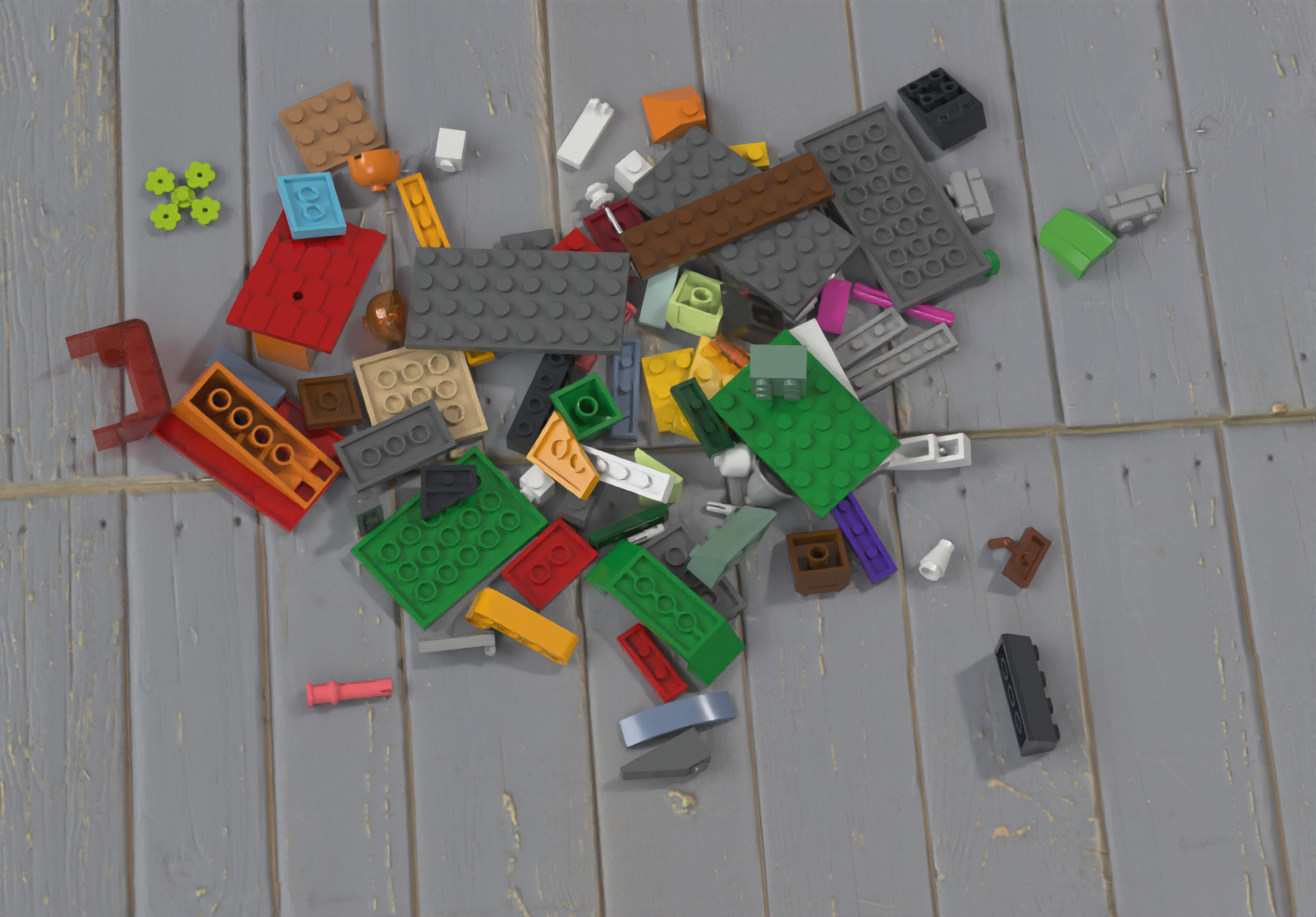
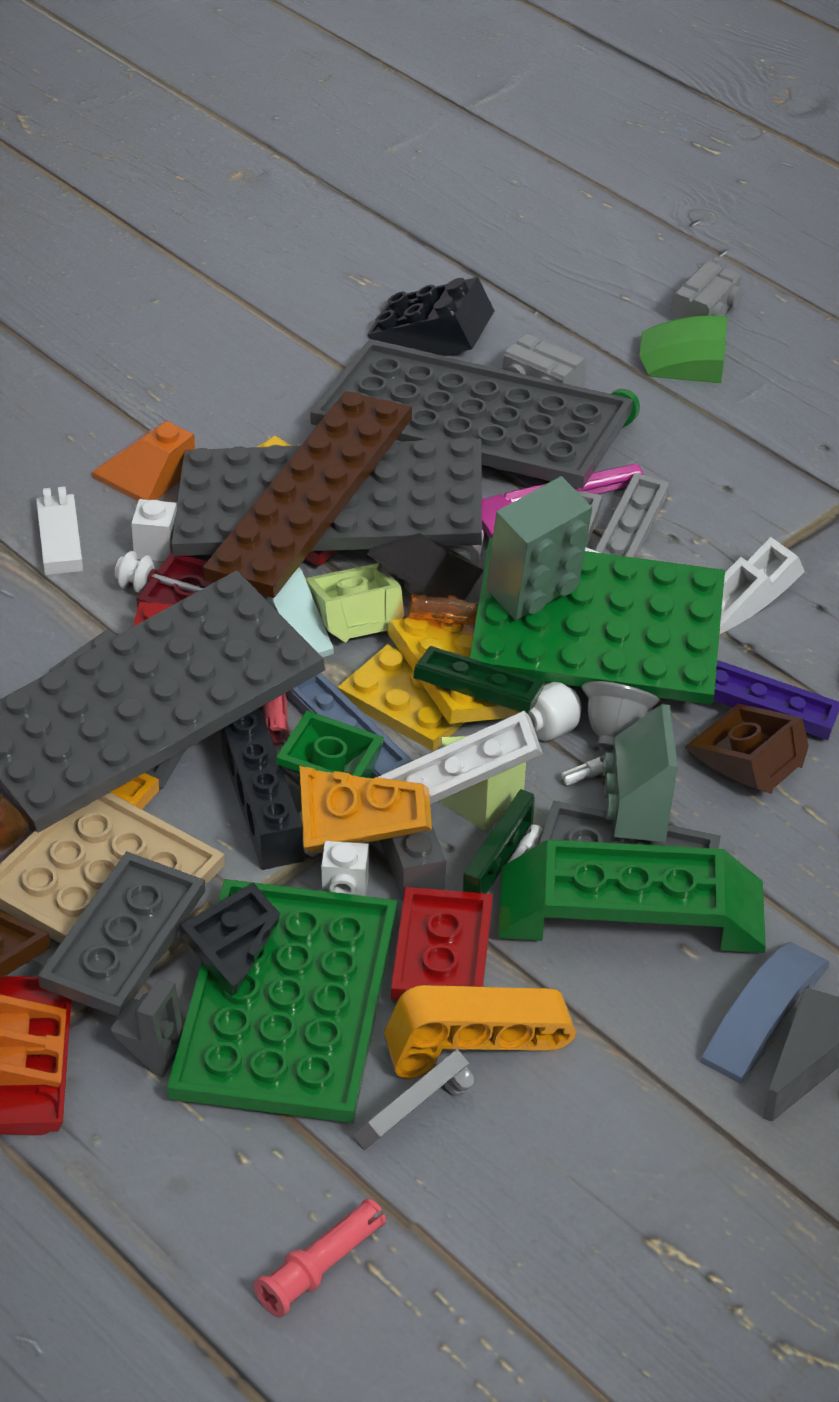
camera: 35 degrees left, 25 degrees down
red tile [616,623,689,704] -> none

